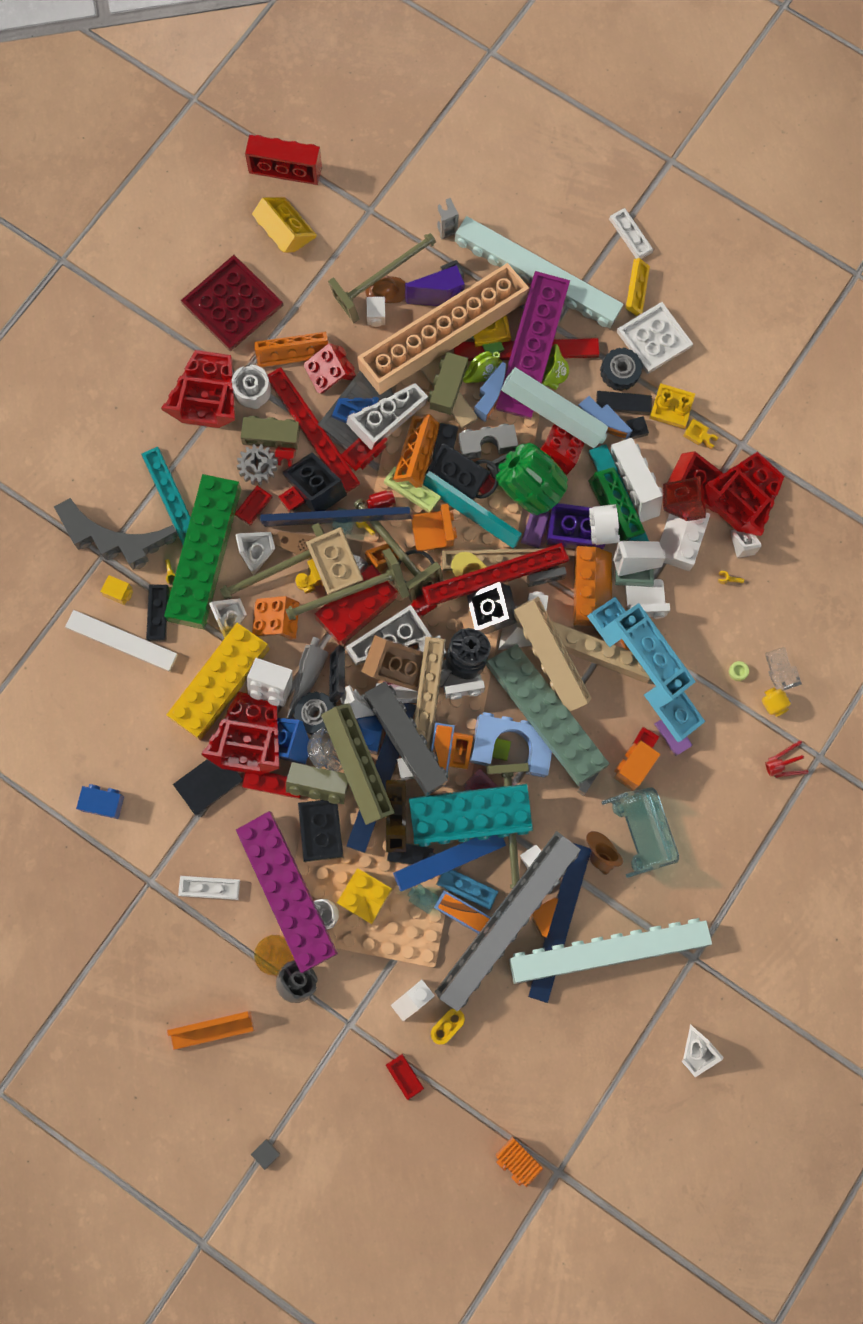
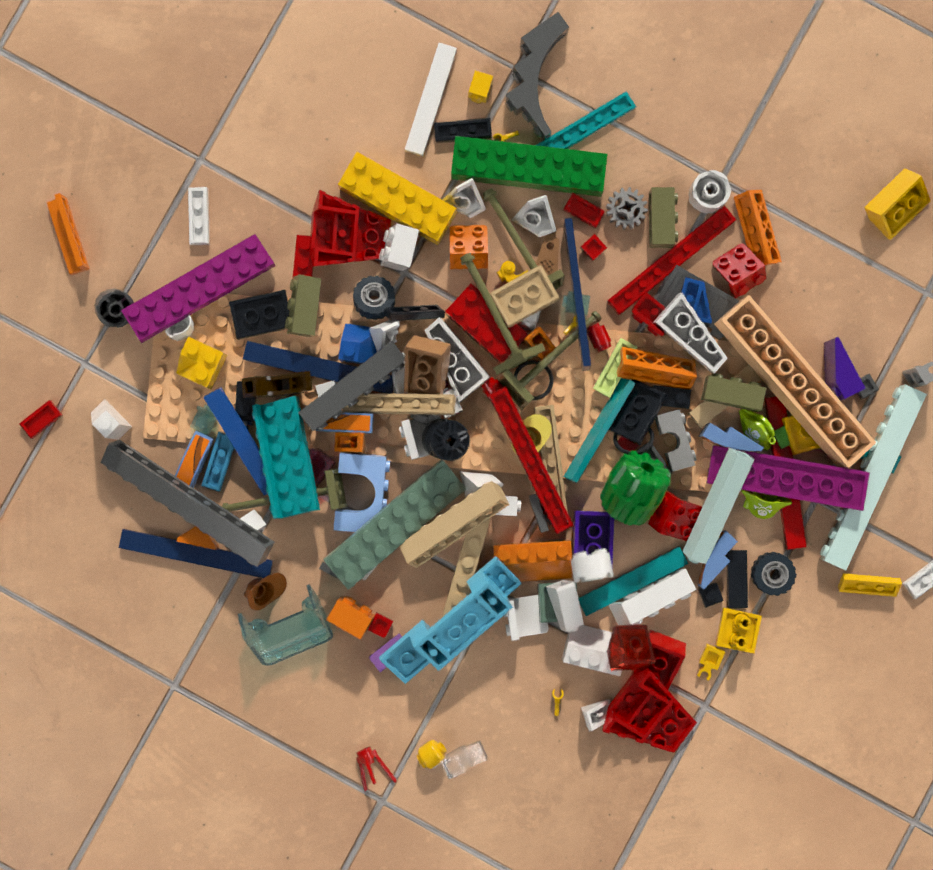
camera: 85 degrees right, 10 degrees up
blue brick [76,784,124,820] -> none
red wedge [161,350,235,428] -> none
black tile [173,759,243,816] -> none
dark red plate [181,255,284,352] -> none
clear yellow tile [254,935,294,975] -> none
red tile [275,447,296,467] -> none
blue slope [277,718,311,764] -> none
black slope [282,452,347,512] -> none
light grey piece [286,637,329,719] -> none
clear brick [307,727,343,772] -> none
olive brick [321,703,394,825] -> none
olive tile [328,233,436,323] -> none
dark orange piece [365,275,405,303] -> none
white brick [367,297,385,327] -> none
orange bracket [411,504,457,551] -> none
yellow plate [431,1009,465,1045] -> none
black brick [467,582,518,634] -> none
lime tile [492,738,511,761] -> none
light aqua brick [509,918,712,984] -> none
medium lavender tile [521,512,550,549] -> none
green fence [588,467,645,541] -> none
white plate [617,302,693,374] -> none
white slope [682,1024,724,1077] -> none
yellowish green tile [729,661,749,681] -> none

